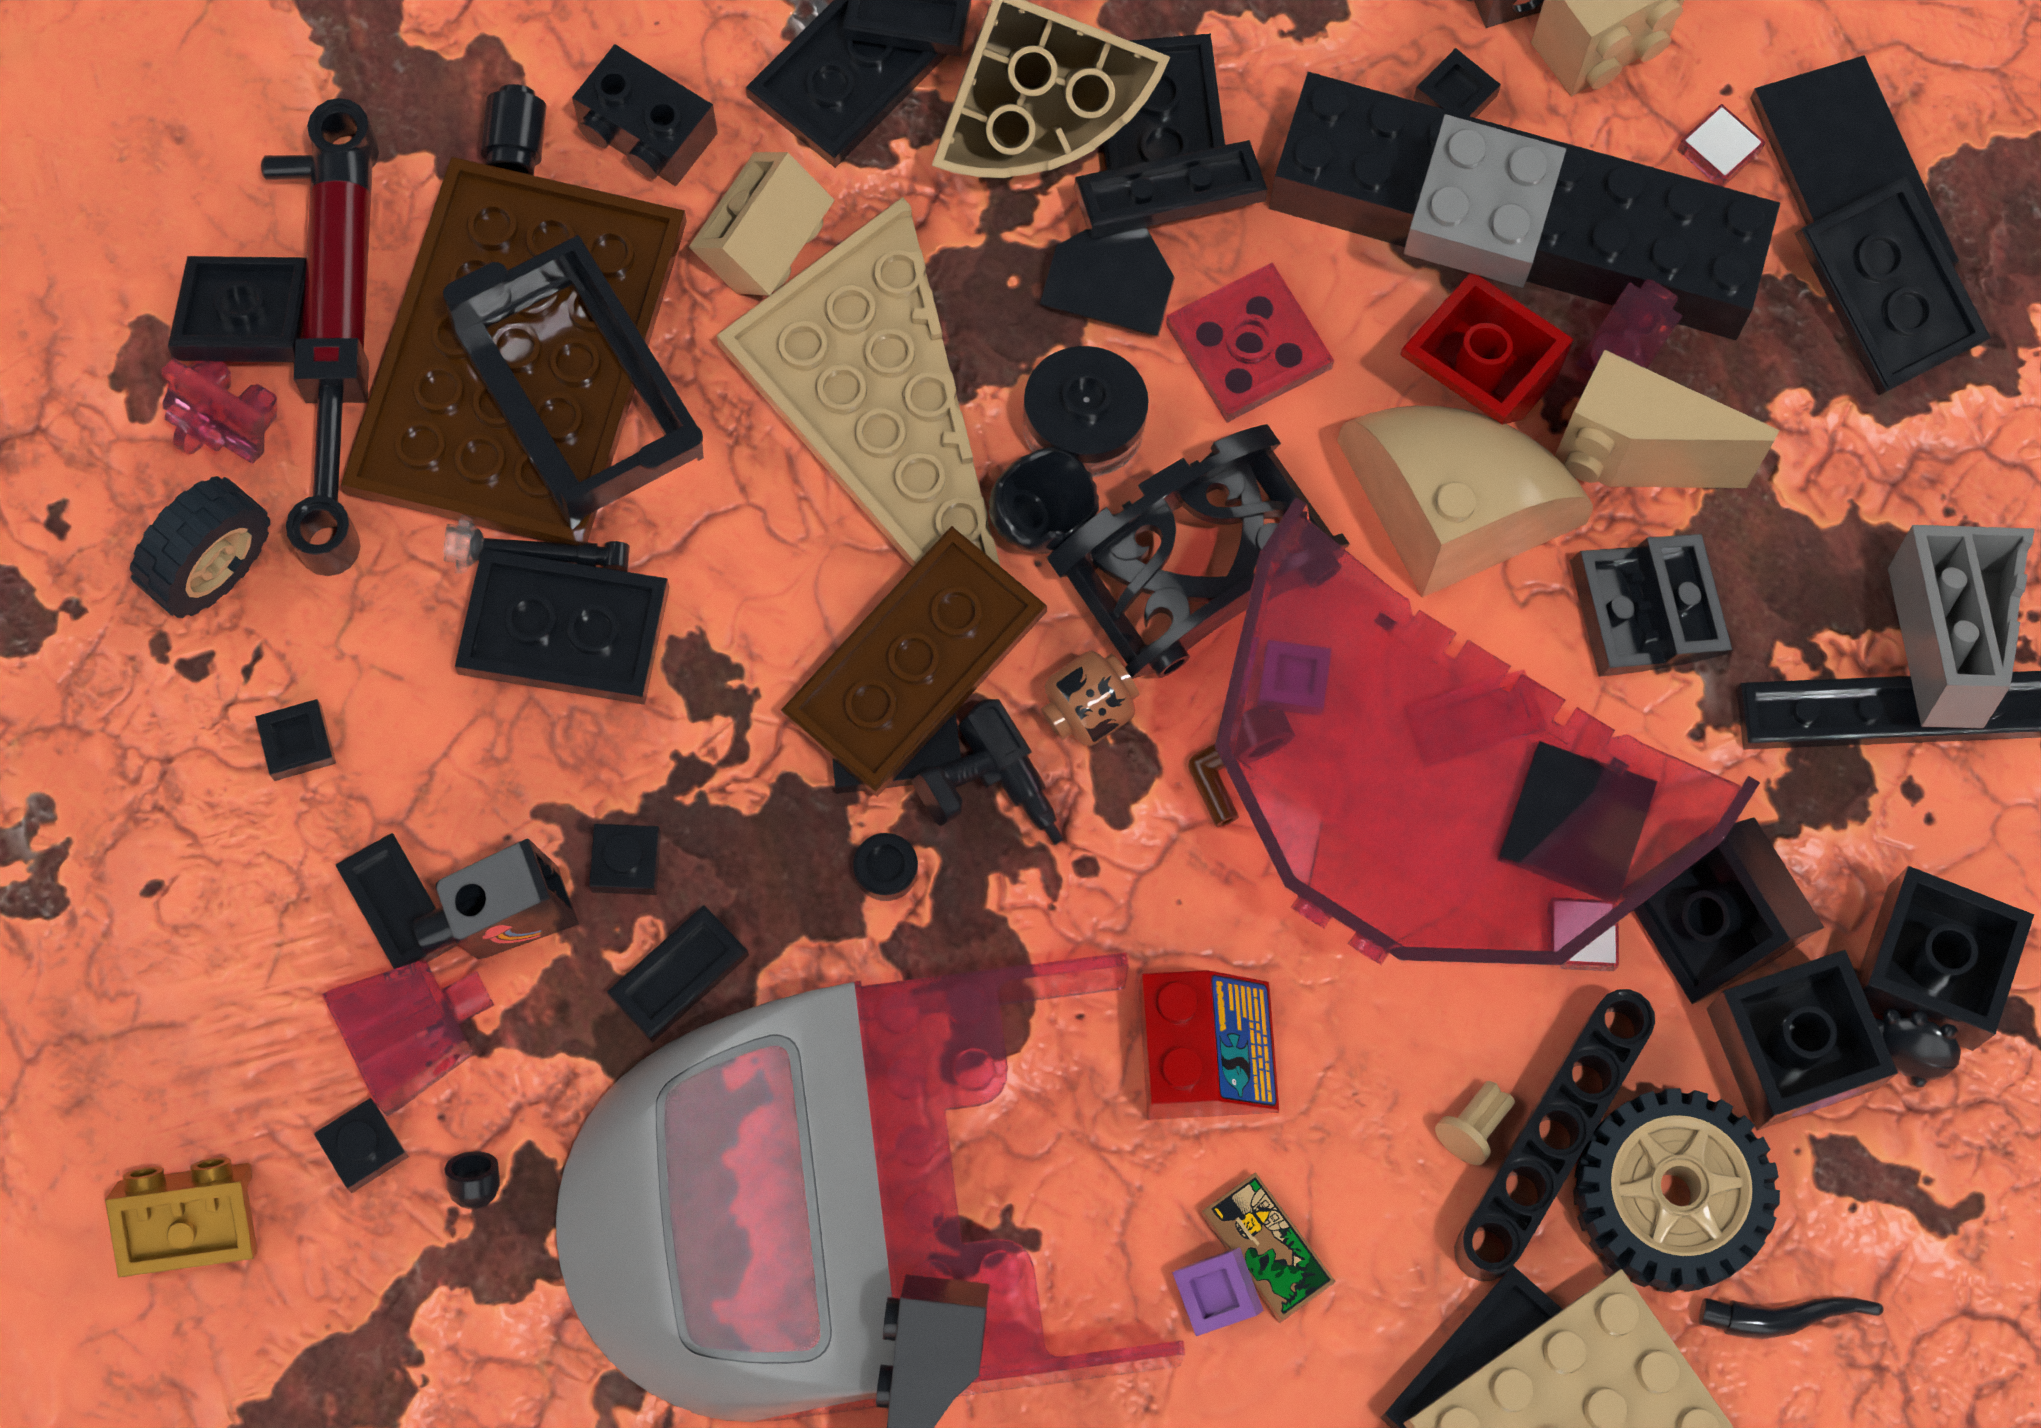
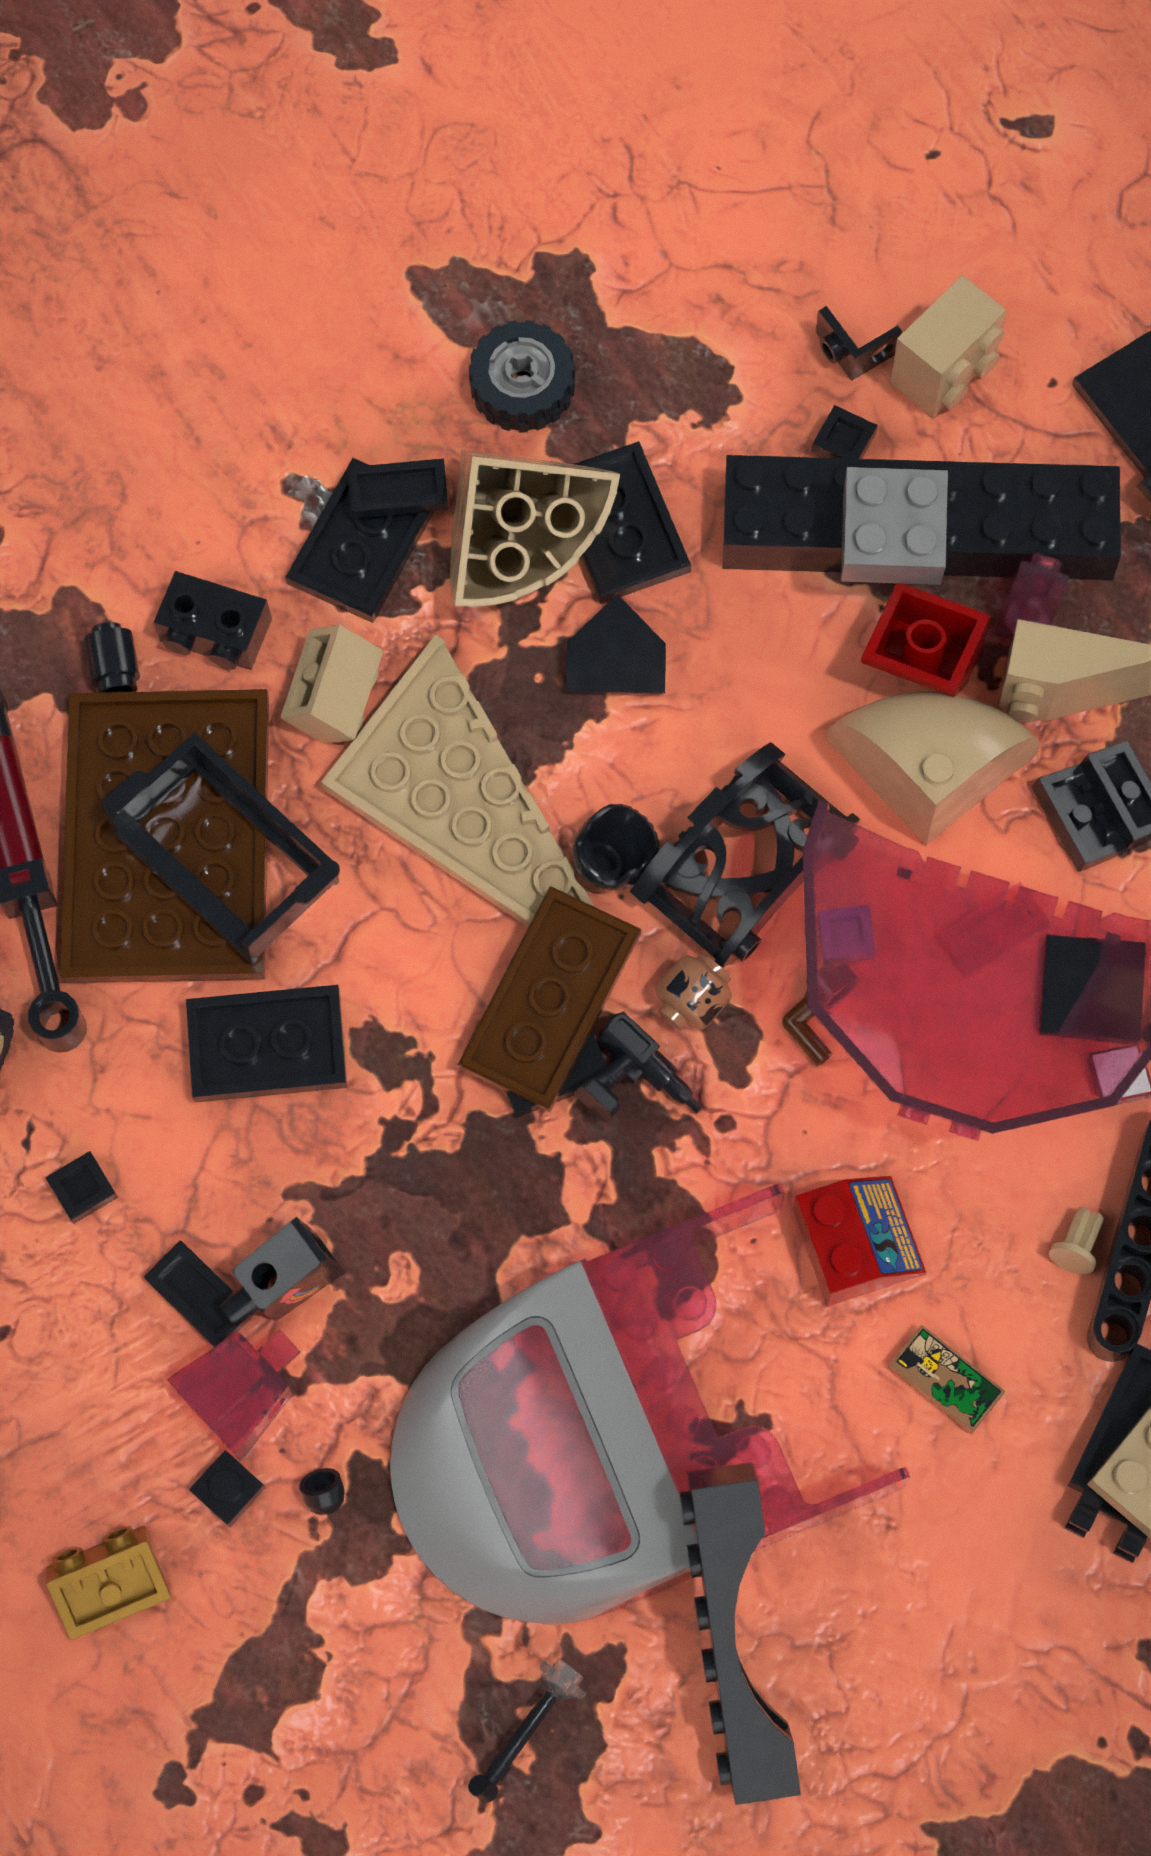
camera: 10 degrees left, 0 degrees up
black piece [444,515,630,574] -> none
black plate [589,824,661,895] -> none
black tile [607,905,749,1043] -> none
black tile [853,833,918,901] -> none
black piece [1022,346,1149,477] -> none
black tile [1074,140,1268,239] -> none
clear pink tile [1166,262,1334,423] -> none
medium lavender plate [1172,1247,1264,1336] -> none
white tile [1677,103,1766,187] -> none

